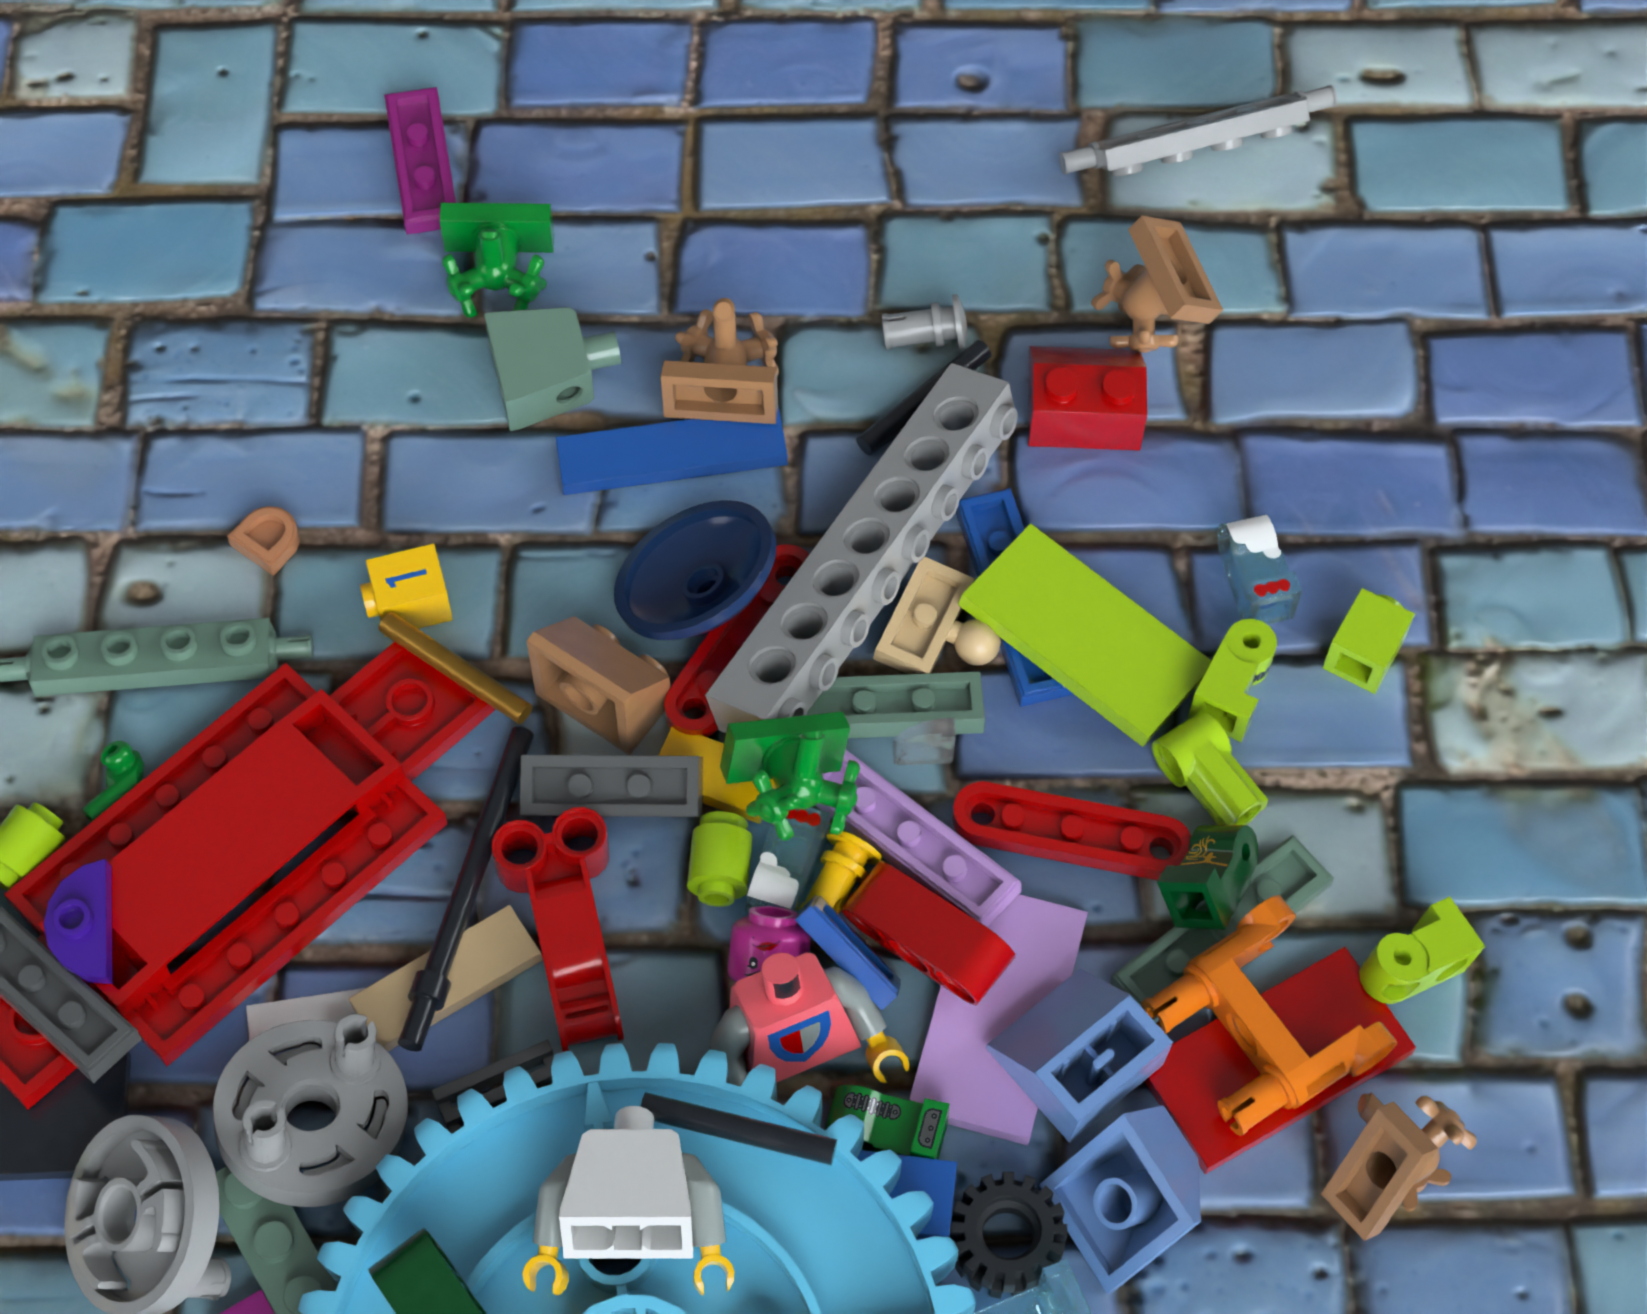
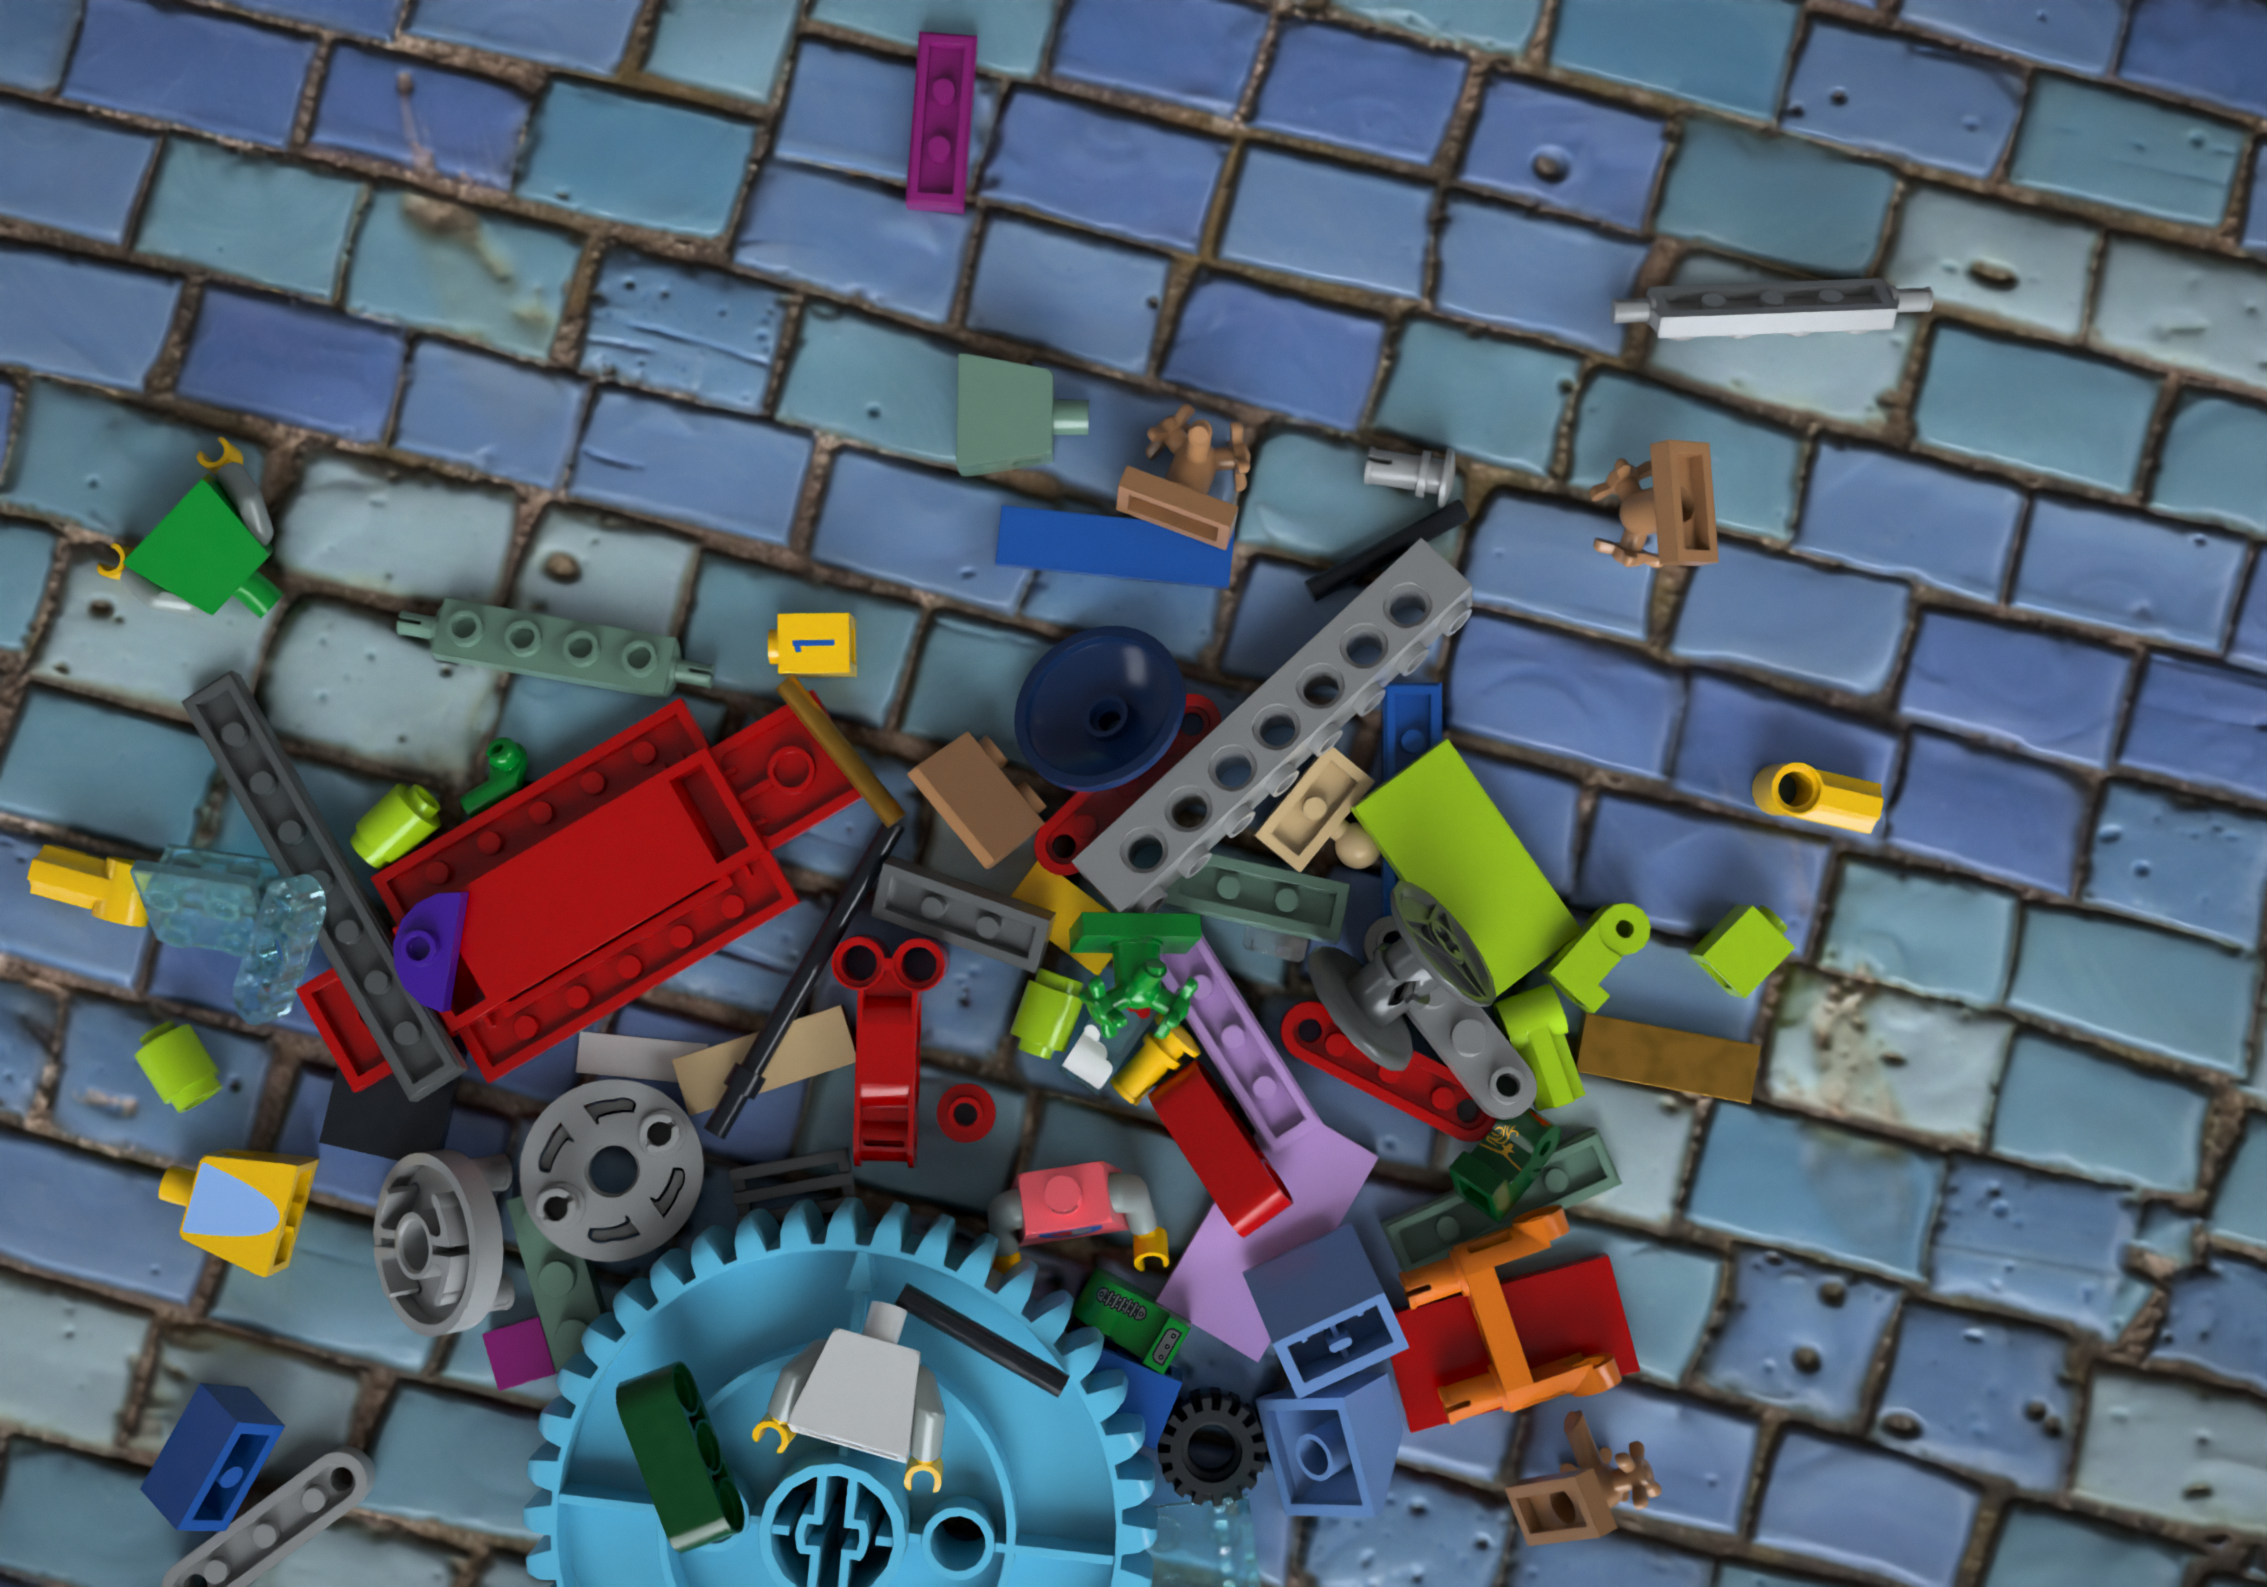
camera: 15 degrees right, 25 degrees up
nougat tile [227,506,300,576] -> none
green piece [439,203,555,318] -> none
dark pink head [728,906,811,982] -> none
blue tile [795,895,901,1010] -> none
red slope [1028,346,1147,451] -> none
clear light blue leg [1218,514,1302,625] -> none
lime leg [1359,896,1485,1004] -> none
none -> red plate [936,1083,996,1143]
none -> dark grey piece [1308,881,1496,1071]
none -> light grey plate [1362,916,1537,1120]
none -> pearl gold tile [1574,1012,1761,1104]
none -> yellow piece [1752,762,1884,834]

